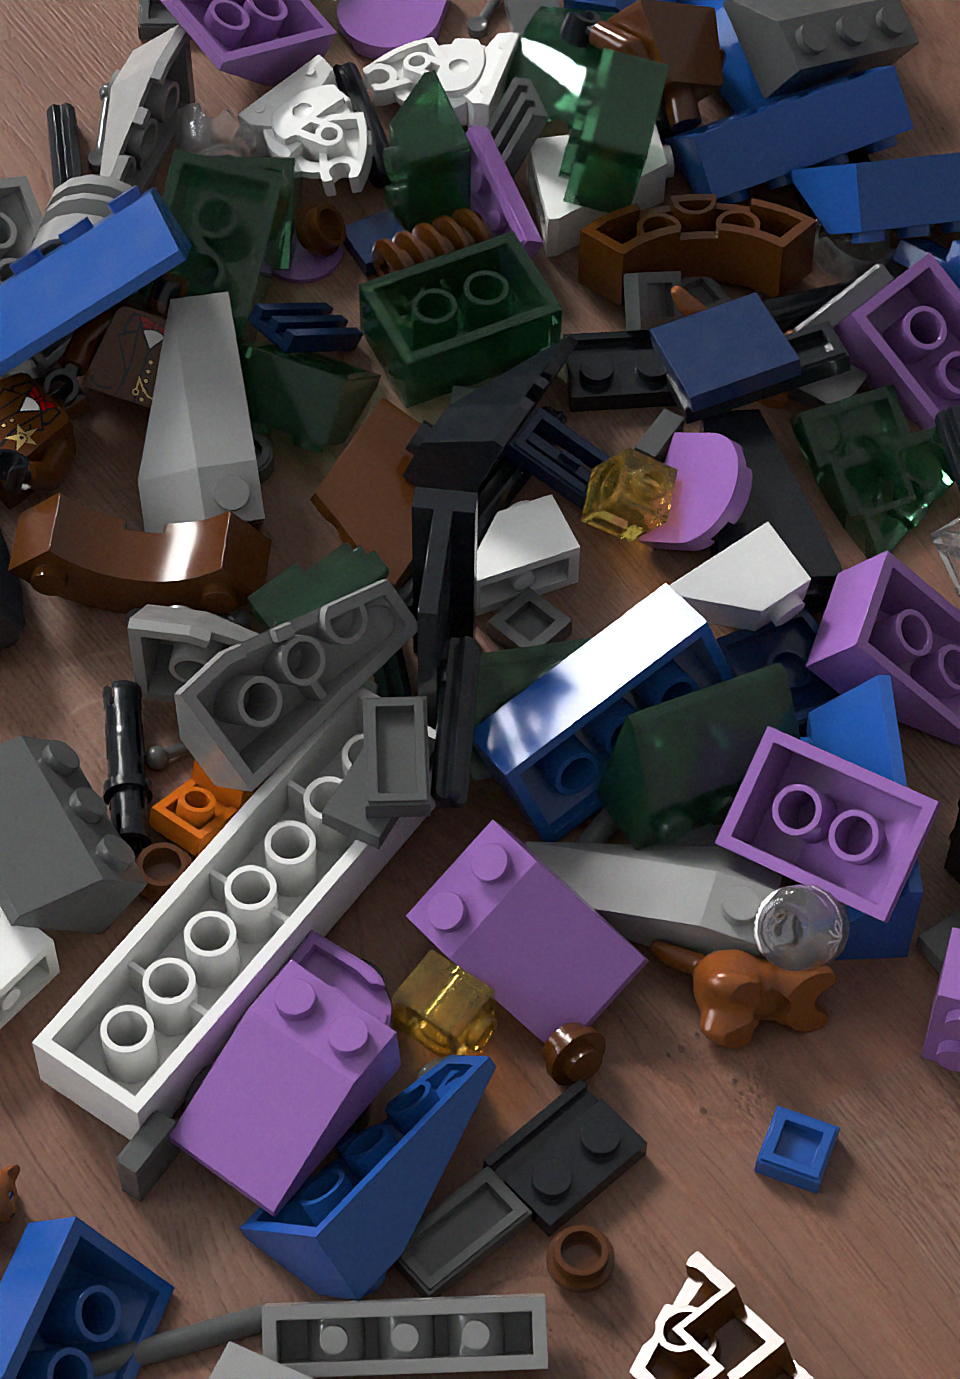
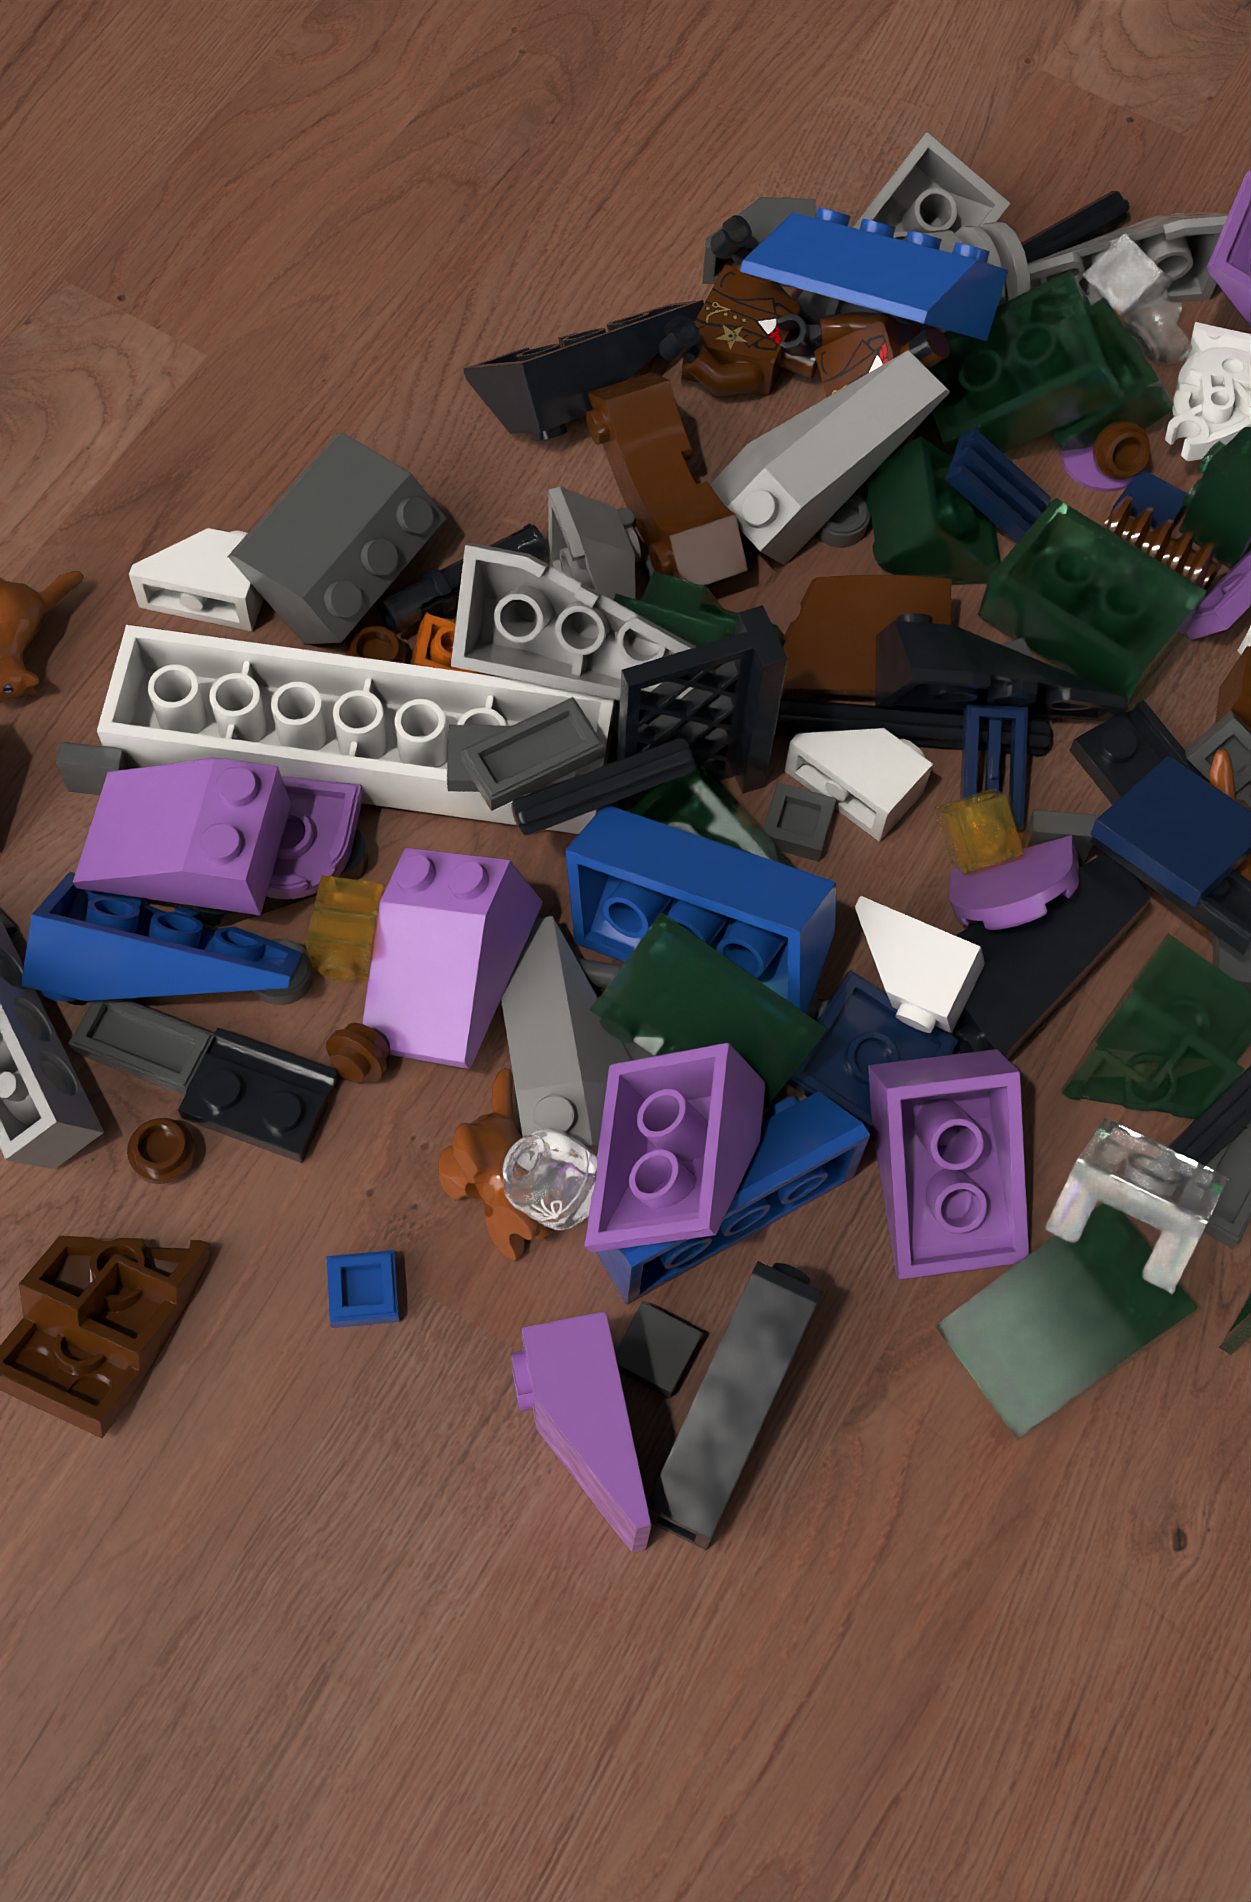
camera: 60 degrees right, 10 degrees up
none -> clear tile [1082,233,1166,318]

